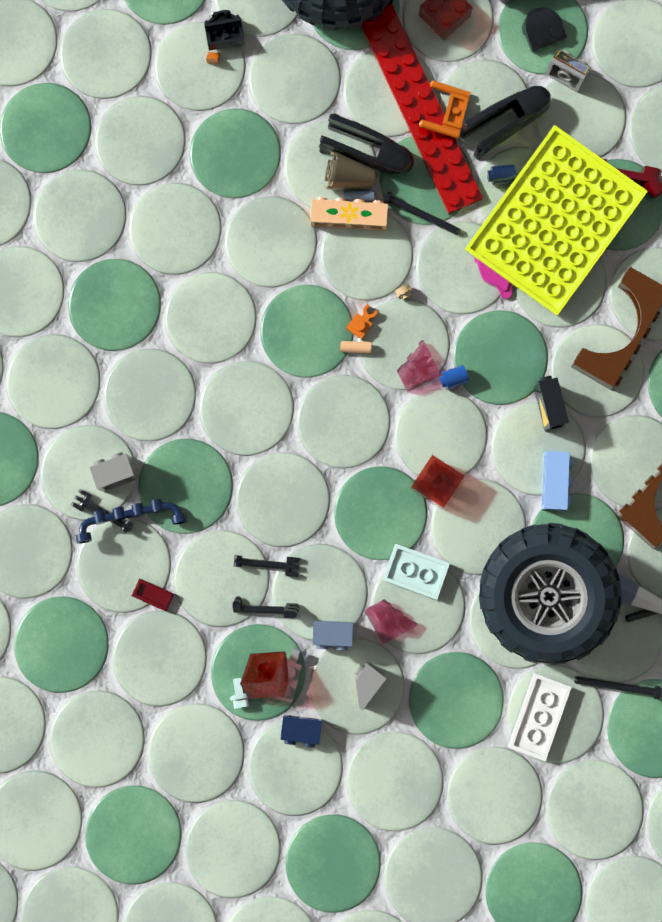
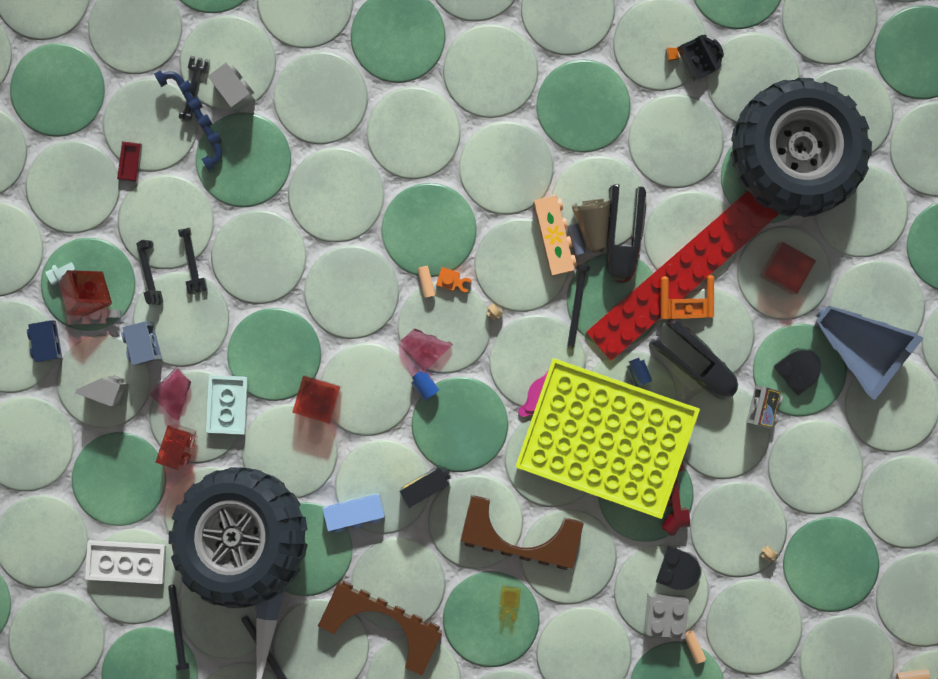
camera: 70 degrees right, 5 degrees up
none -> clear red brick [155,424,198,470]

